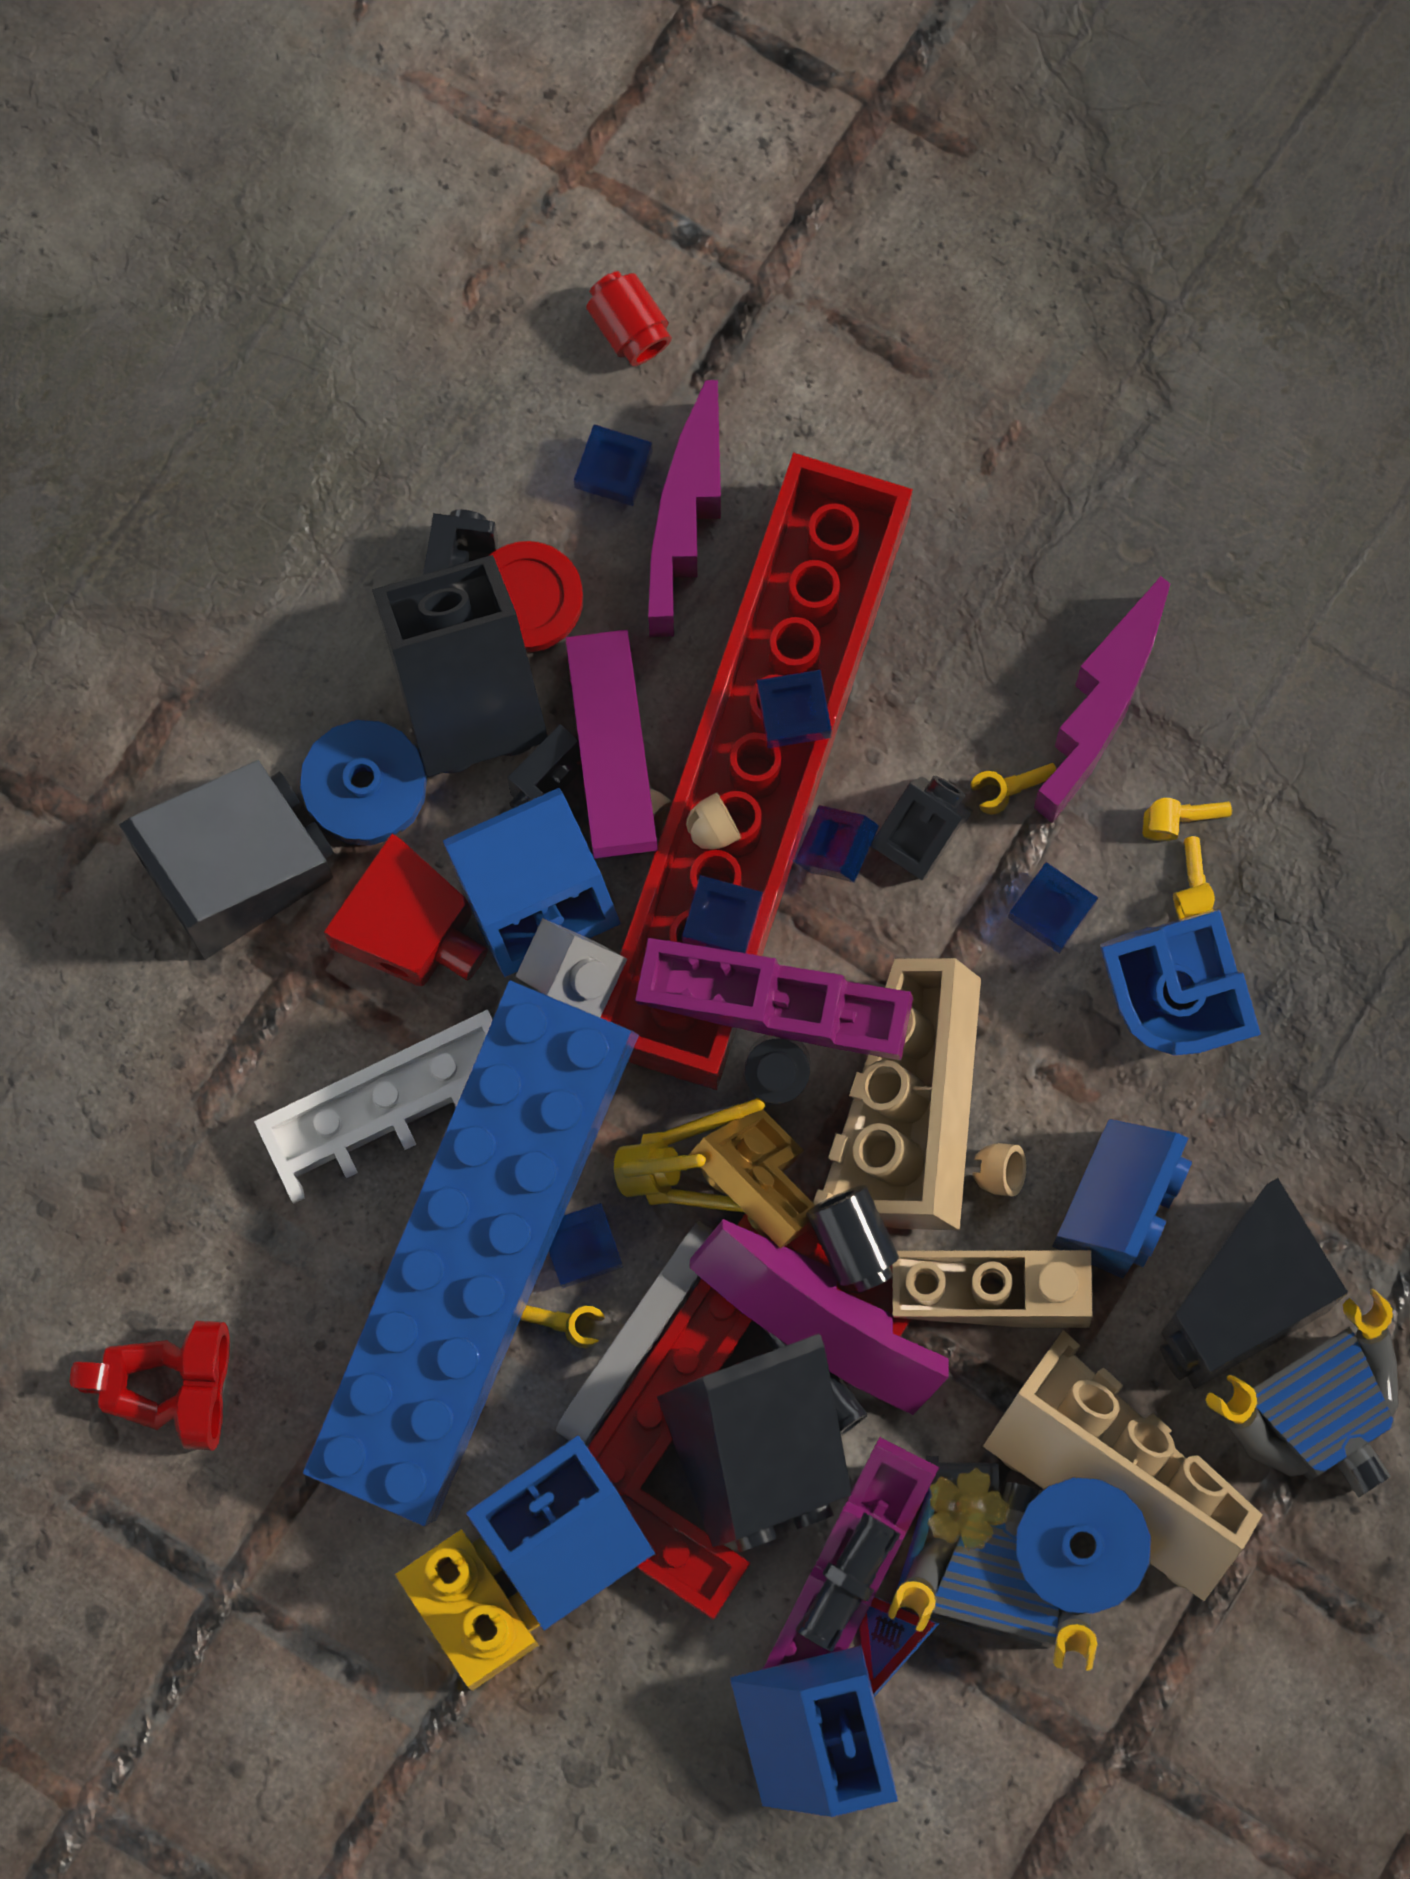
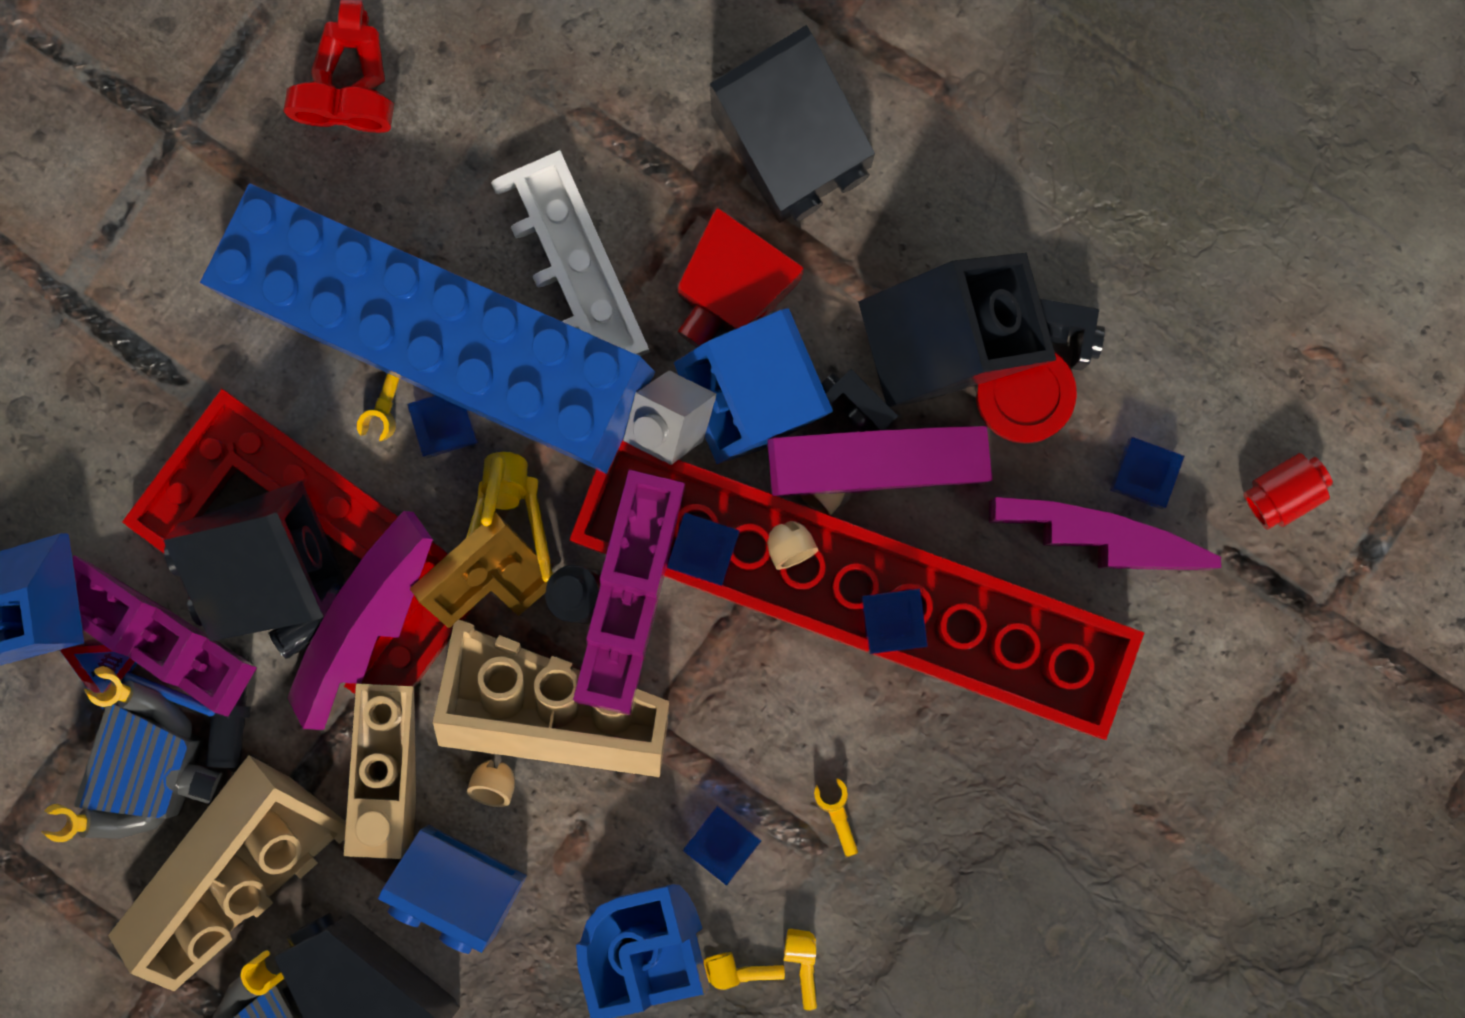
camera: 95 degrees right, 10 degrees up
blue plate [300,720,427,846] -> none
yellow brick [394,1529,540,1691] -> none
blue slope [466,1435,655,1631] -> none
light grey beam [555,1221,714,1447] -> none
clear blue plate [794,805,879,883] -> none
black pin [795,1512,901,1652] -> none
black brick [806,1185,899,1292] -> none
black bracket [870,776,973,880] -> none
clear yellow plant [928,1468,1009,1551] -> none
blue plate [1016,1478,1151,1614] -> none
magenta slope [1033,576,1170,823] -> none

